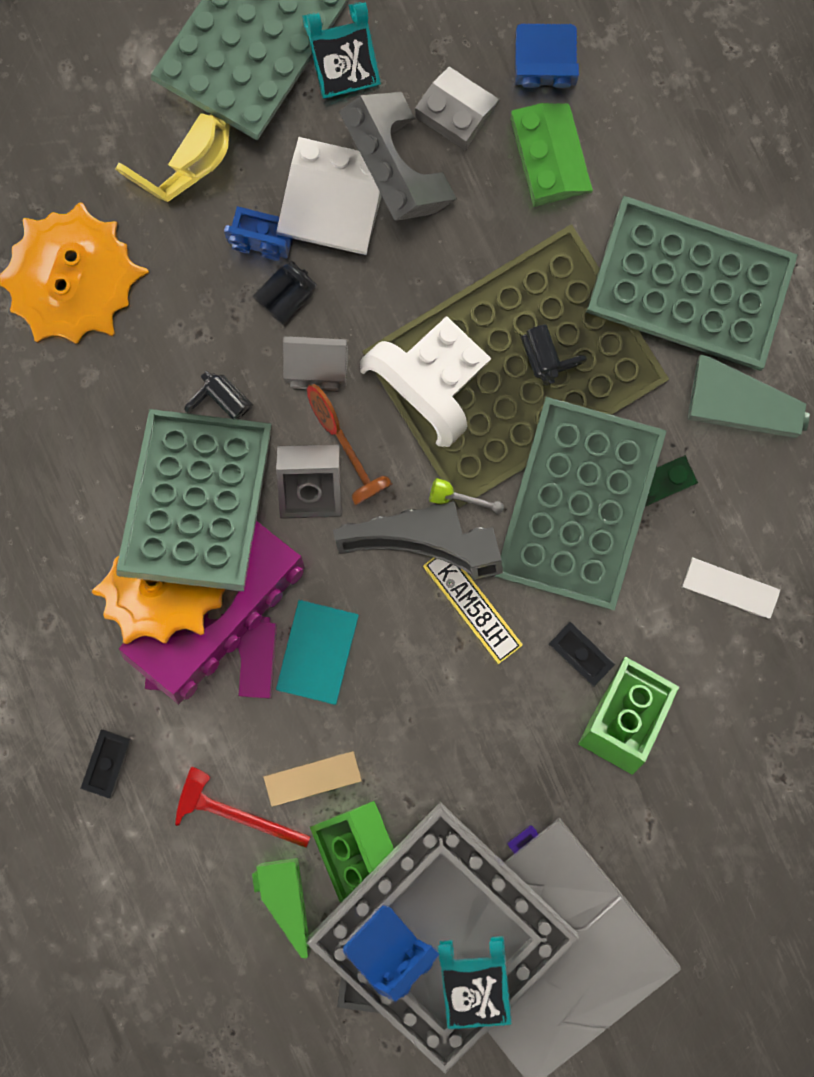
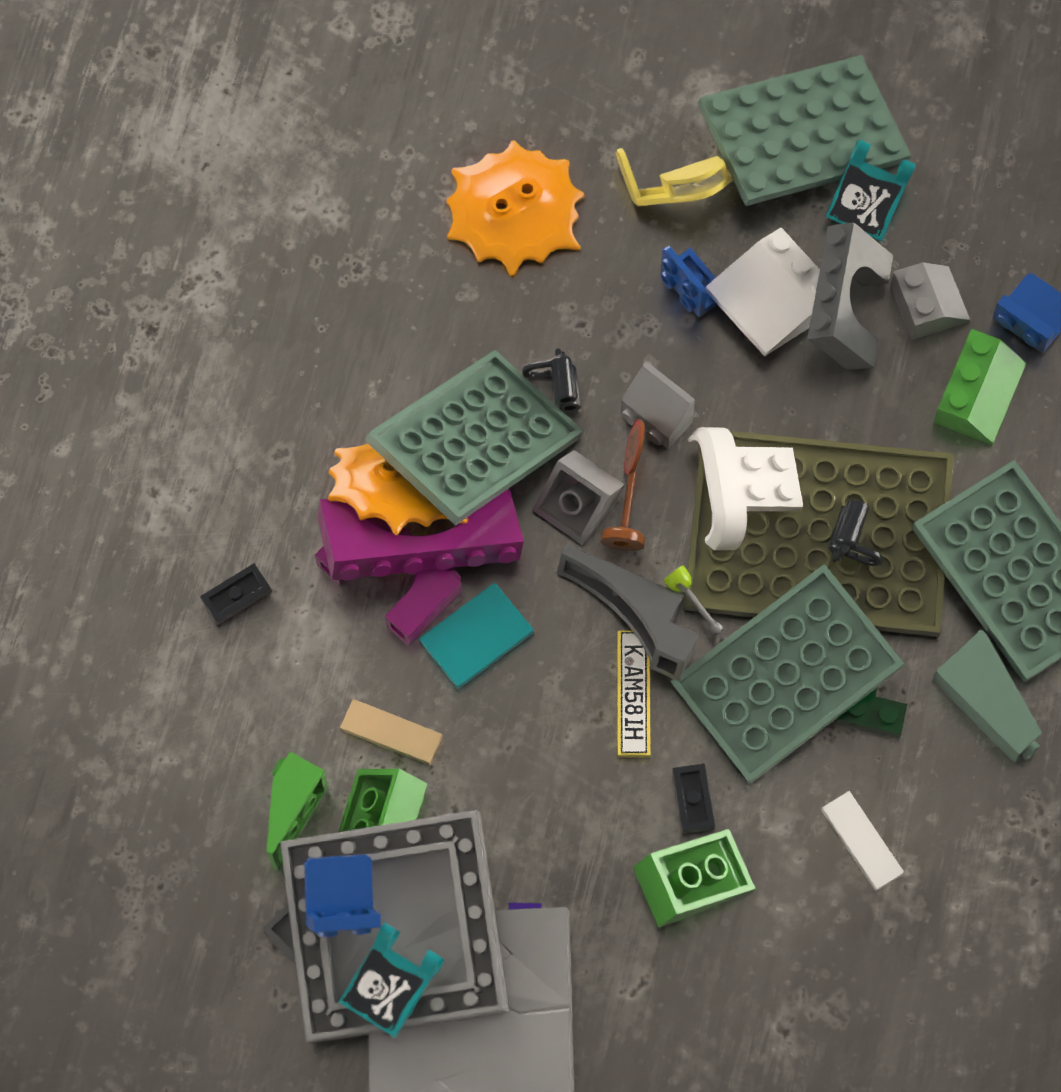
camera: 35 degrees right, 15 degrees down
red piece [175,767,311,848] -> none
black piece [253,261,317,325] -> none

